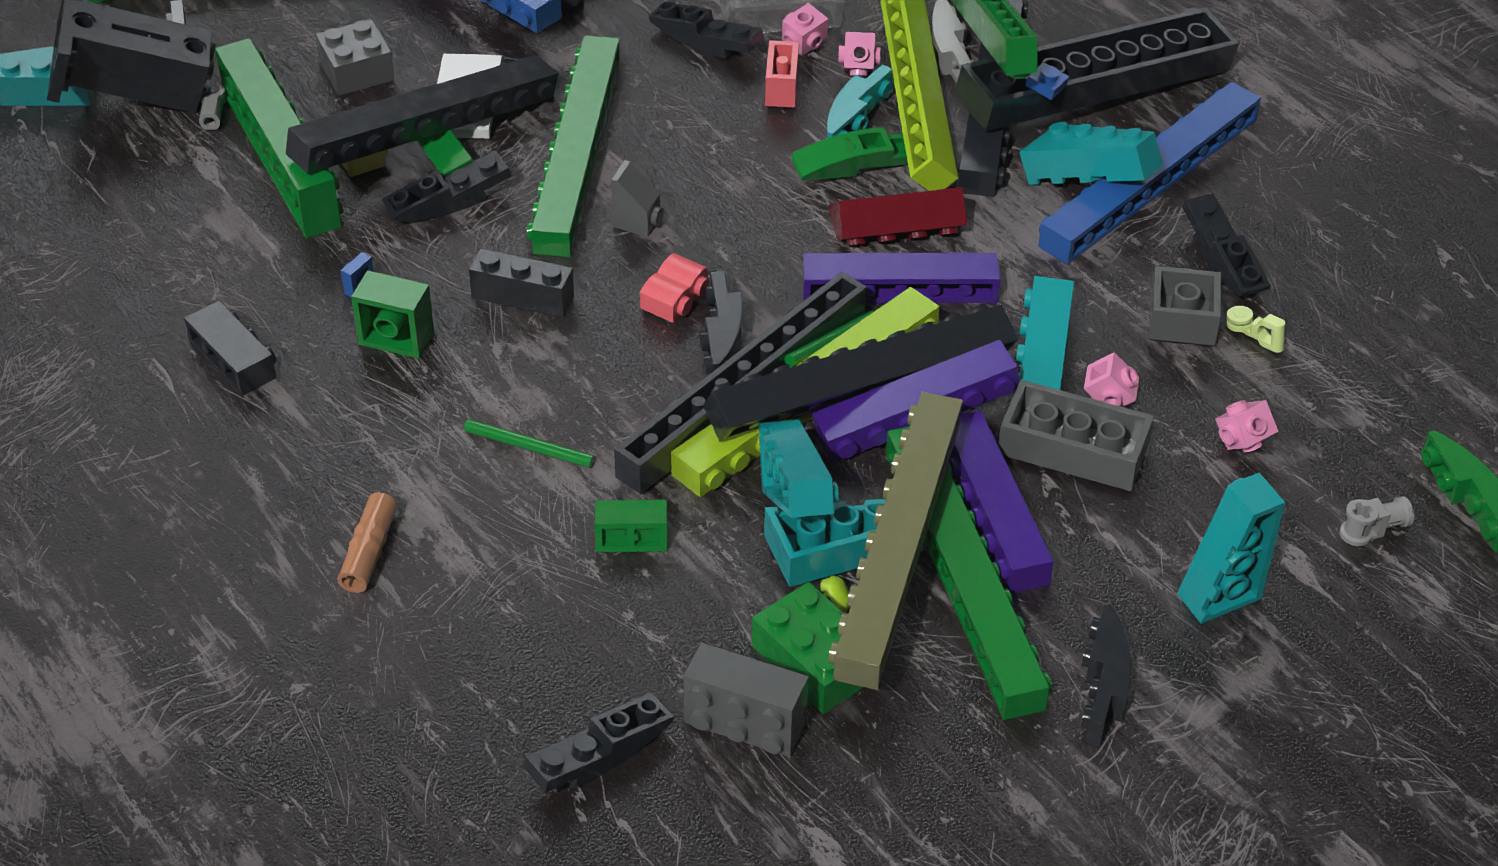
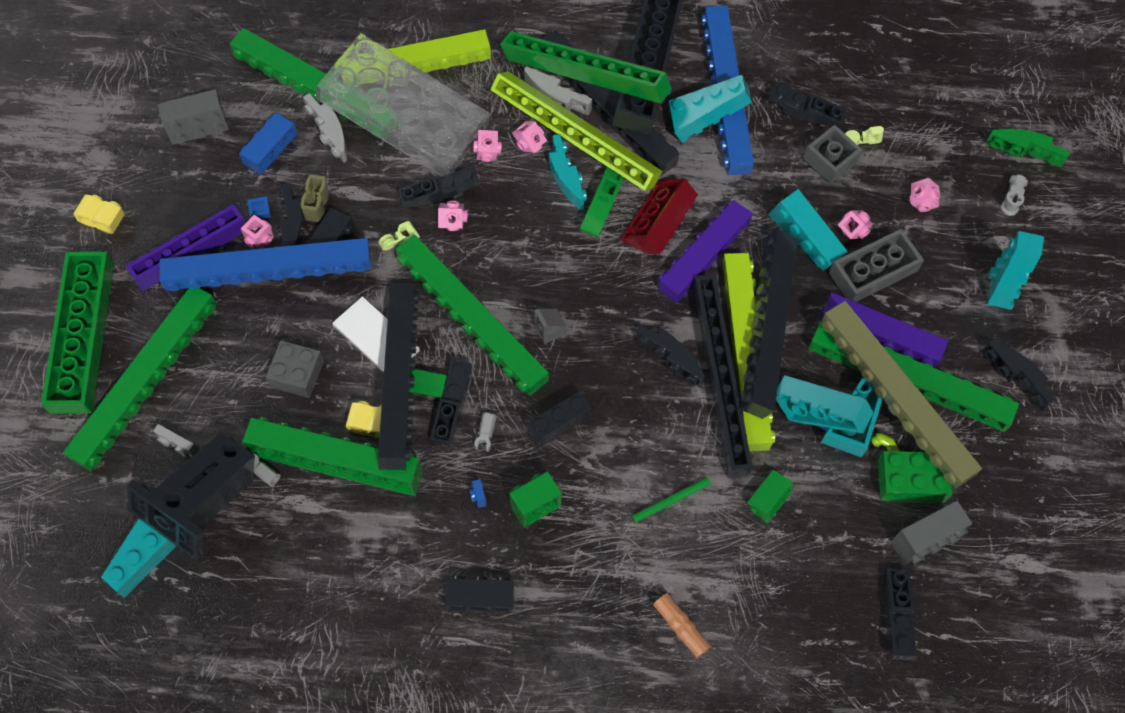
camera: 50 degrees left, 20 degrees up
coral brick [640,253,710,323] -> none
coral brick [765,40,799,108] -> none
green bar [784,311,874,367] -> none
dark purple brick [812,340,1019,463] -> none
none -> yellowish green piece [378,221,420,251]
none -> bright pink brick [438,201,468,231]
none -> light grey bar [474,413,497,452]

